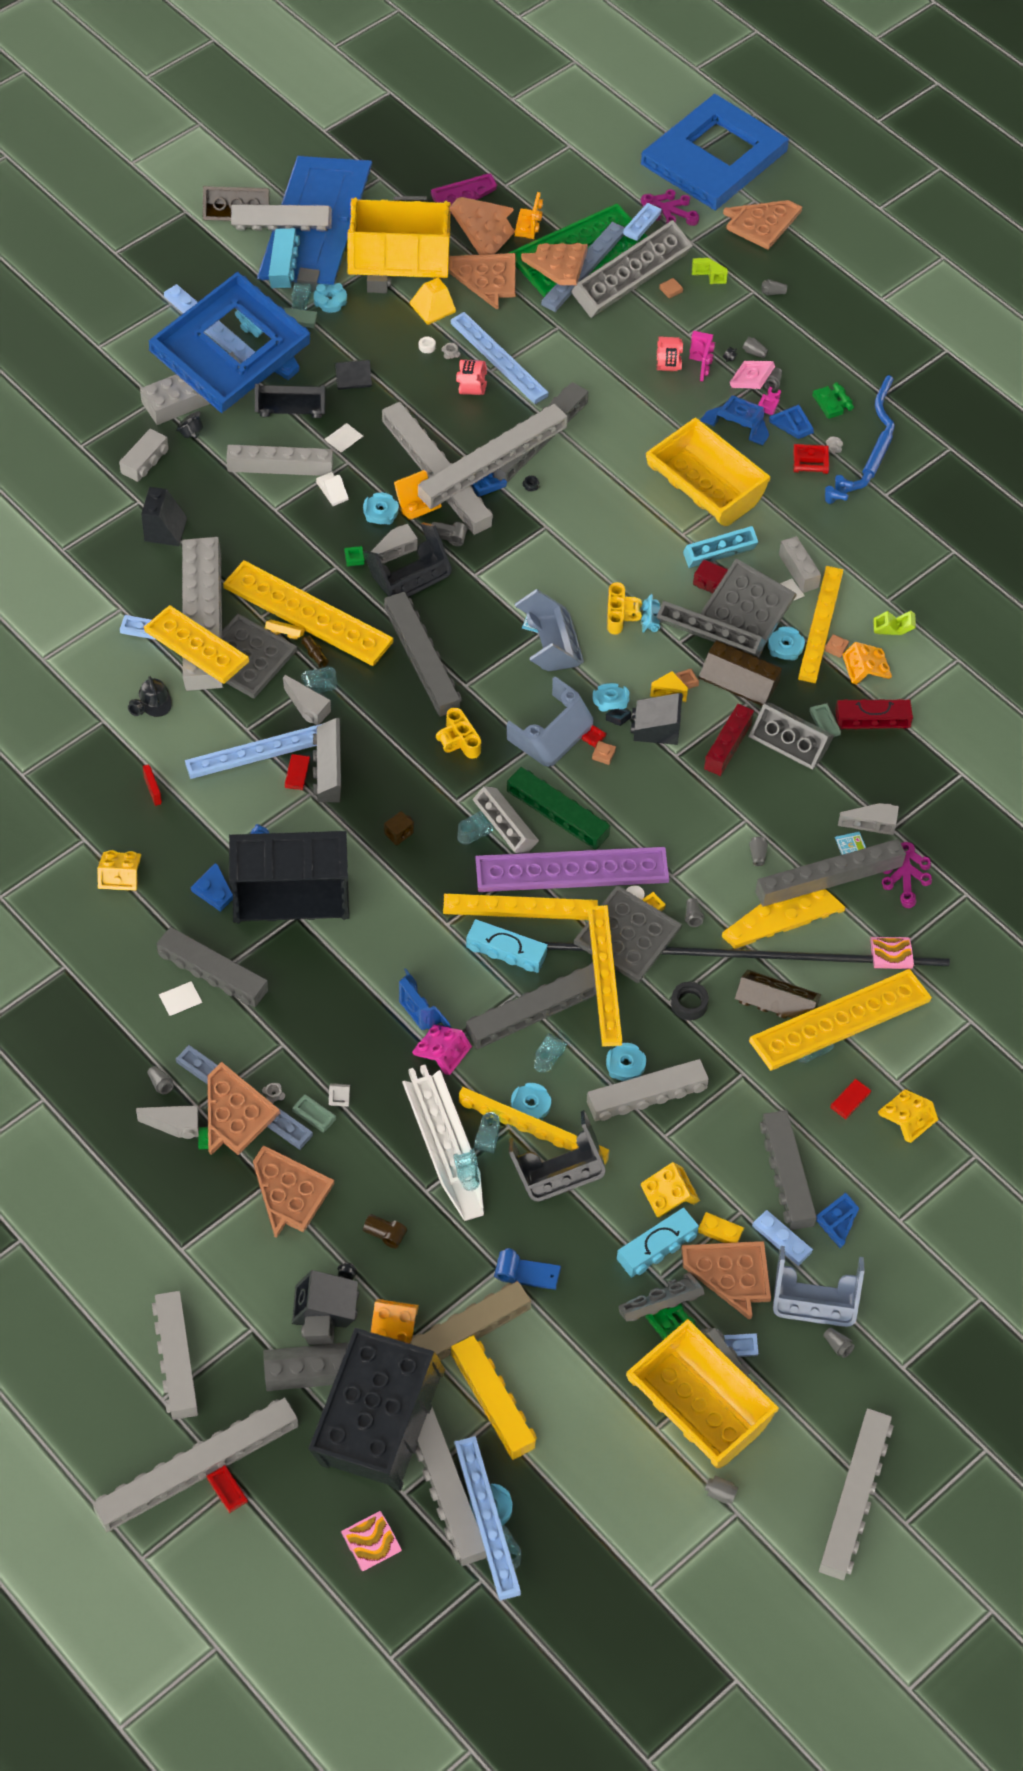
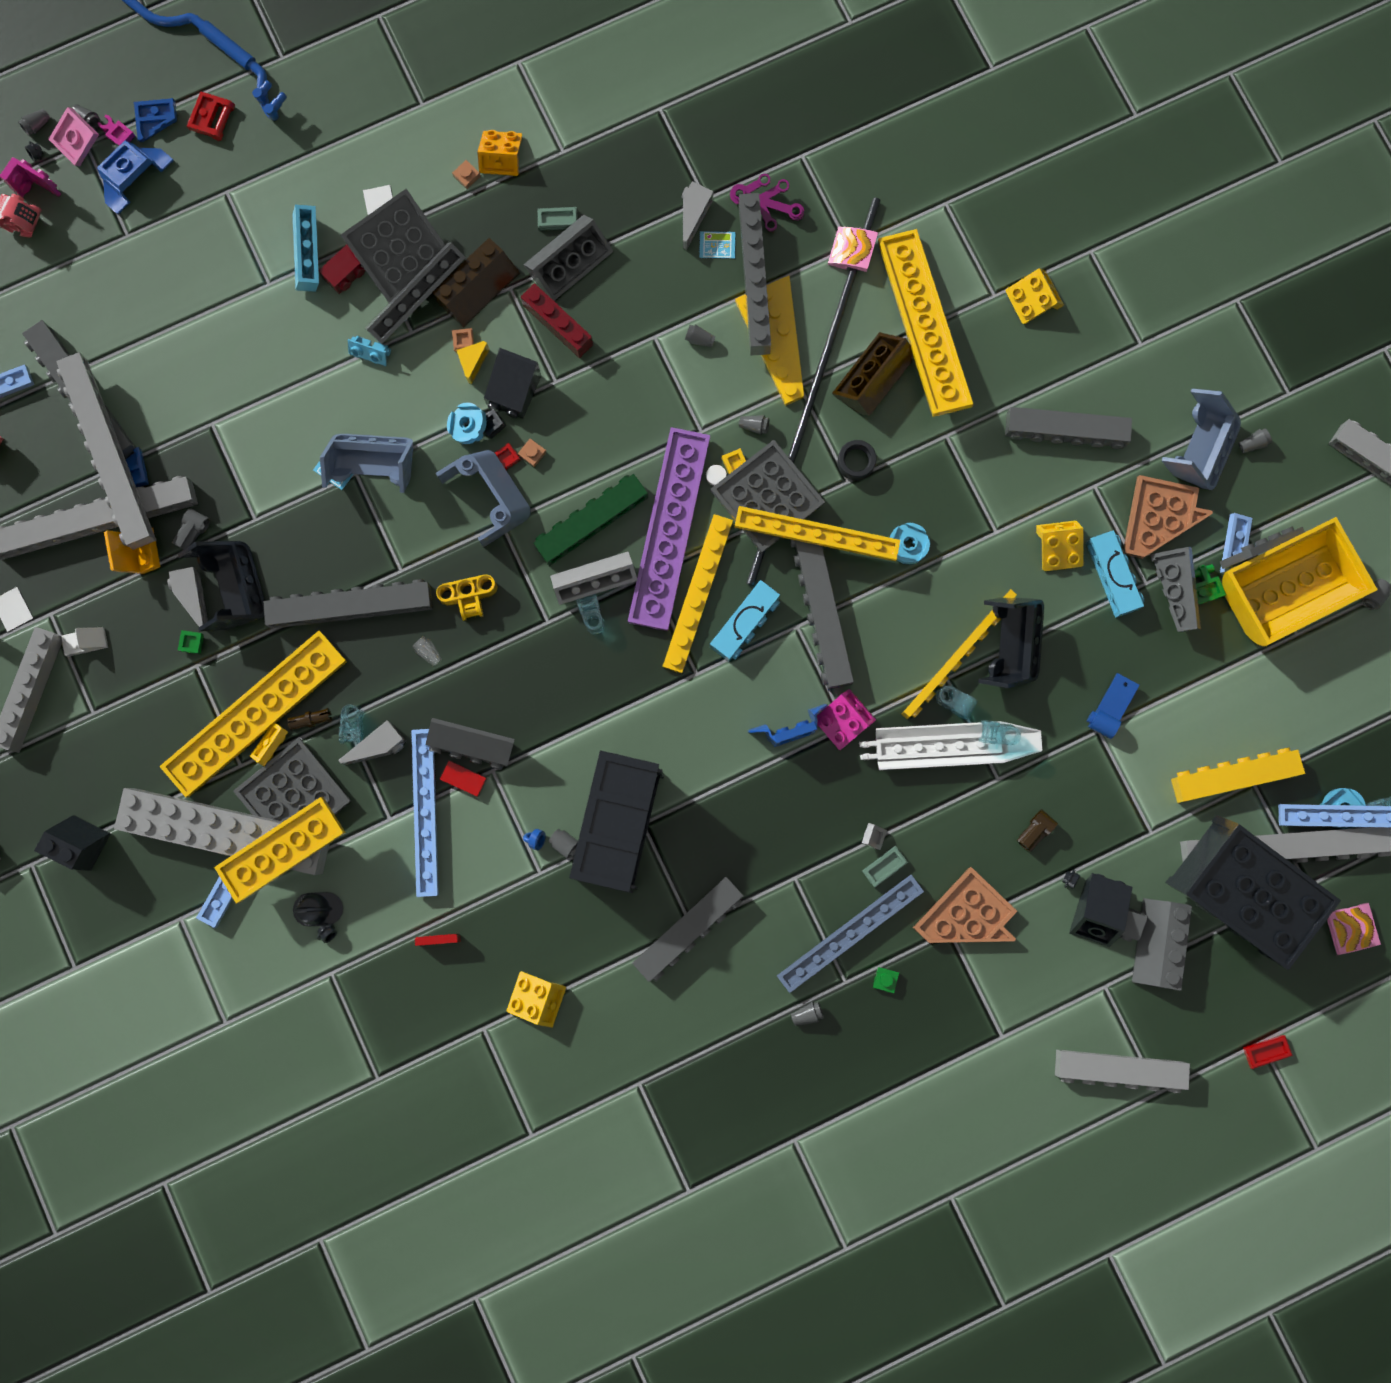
camera: 70 degrees left, 25 degrees up
light grey brick [92,1398,298,1533] -> none
light grey slope [136,1106,199,1139] -> none
white sticker [159,982,202,1016] -> none
blue wing [191,863,233,912] -> none
nougat wing [208,1062,280,1155] -> none
light grey plate [262,1083,285,1104] -> none
medium azure plate [363,493,399,525] -> none
light orange bracket [371,1299,419,1344] -> none
dark brown brick [384,811,414,846] -> none
dark tan brick [410,1281,531,1361] -> none
medium azure plate [511,1083,551,1121] -> none
black plate [522,475,540,492] -> none
clear light blue piece [534,1033,567,1072] -> none
light grey brick [587,1059,709,1121] -> none
yellow piece [607,582,642,634] -> none
yellow container [646,417,770,526] -> none
yellow plate [698,1212,744,1243] -> none
light blue plate [752,1210,813,1266] -> none
medium azure plate [768,627,805,660] -> none
light grey brick [779,536,821,593] -> none
yellow plate [798,566,844,683] -> none
green plate [812,382,854,419] -> none
blue wing [816,1193,859,1248] -> none
light grey plate [826,437,843,453] -> none
red tile [830,1079,871,1120] -> none
dark red brick [835,699,913,729] -> none
lime slope [873,611,916,635] -> none
none -> clear cone [412,636,442,666]

